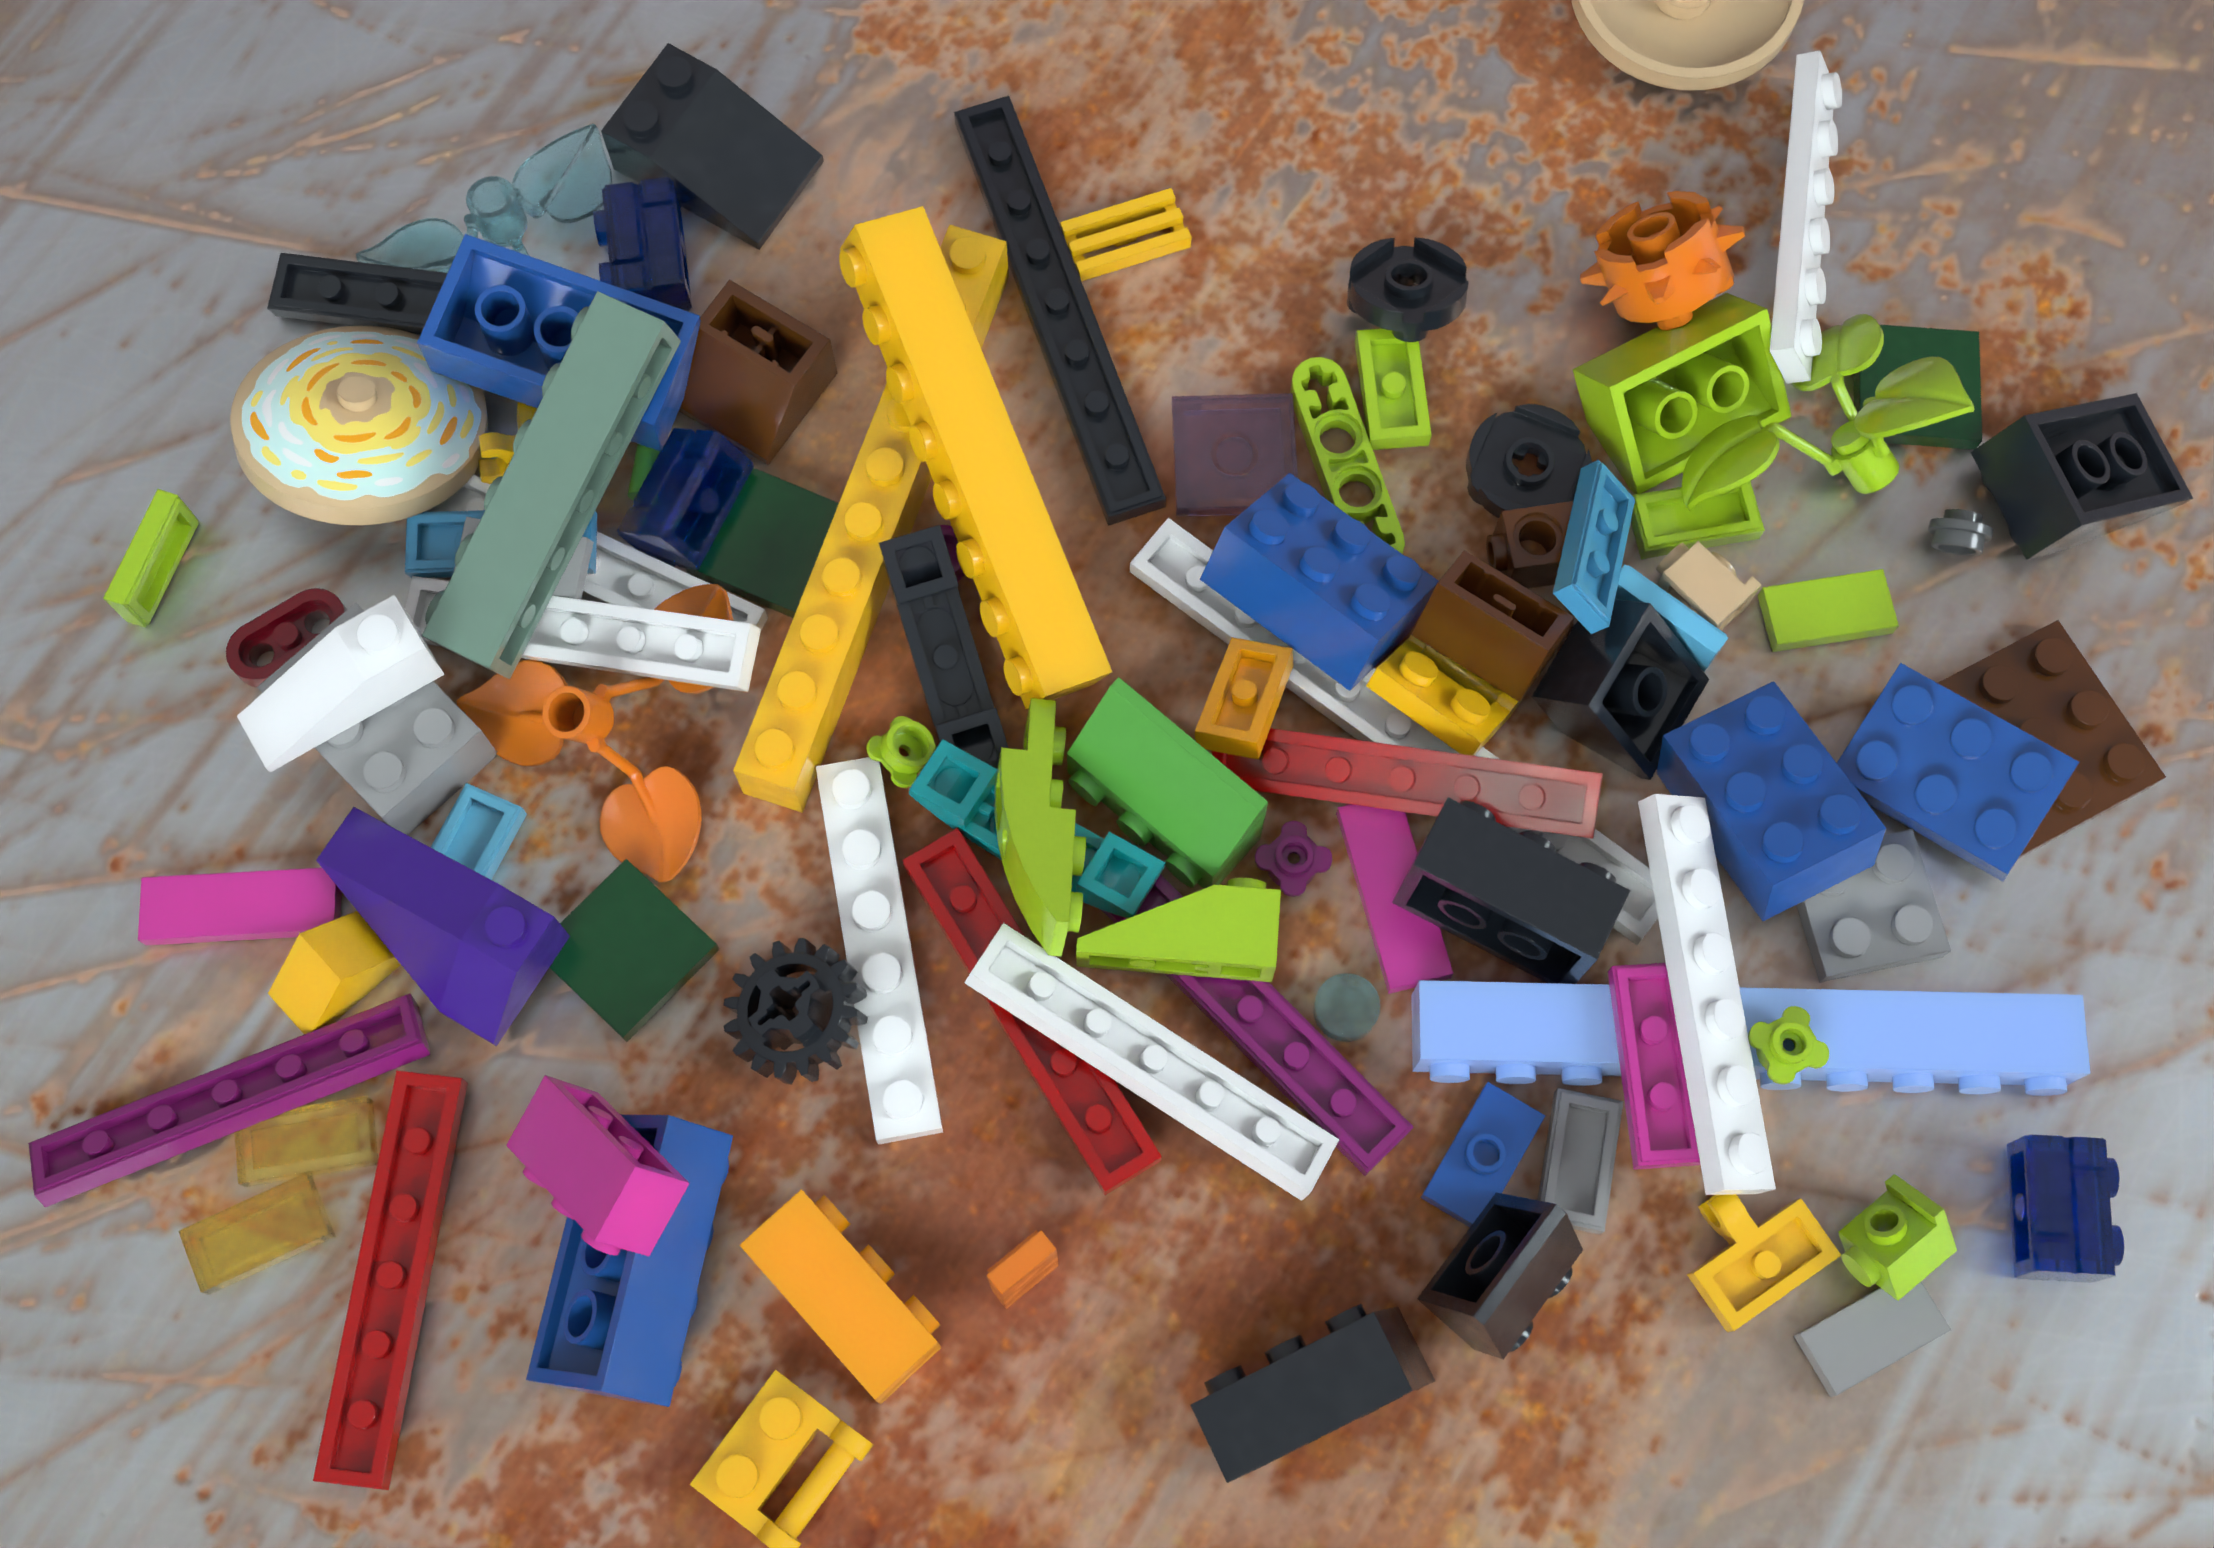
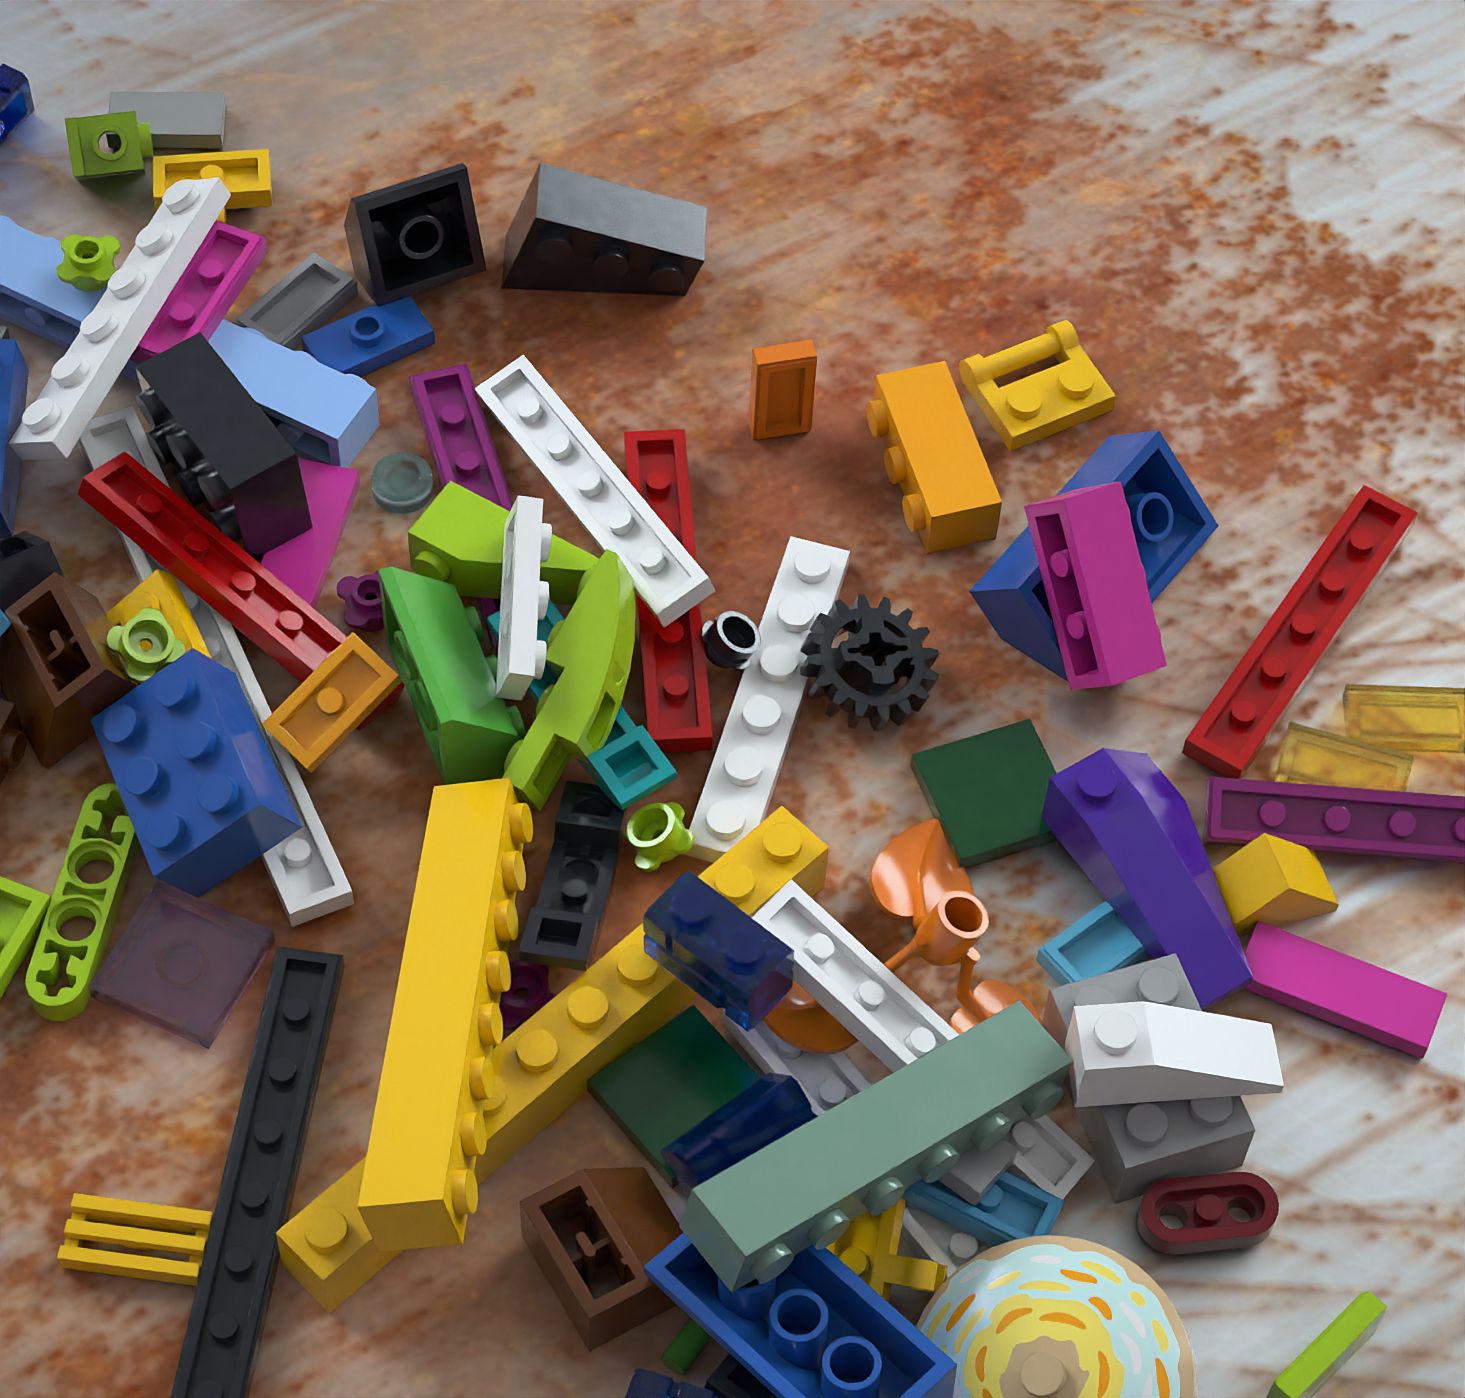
camera: 155 degrees left, 15 degrees down
none -> lime plate [106,608,185,683]
none -> white plate [496,495,552,700]
none -> clear blue brick [643,871,795,1032]
none -> black plate [700,611,761,671]

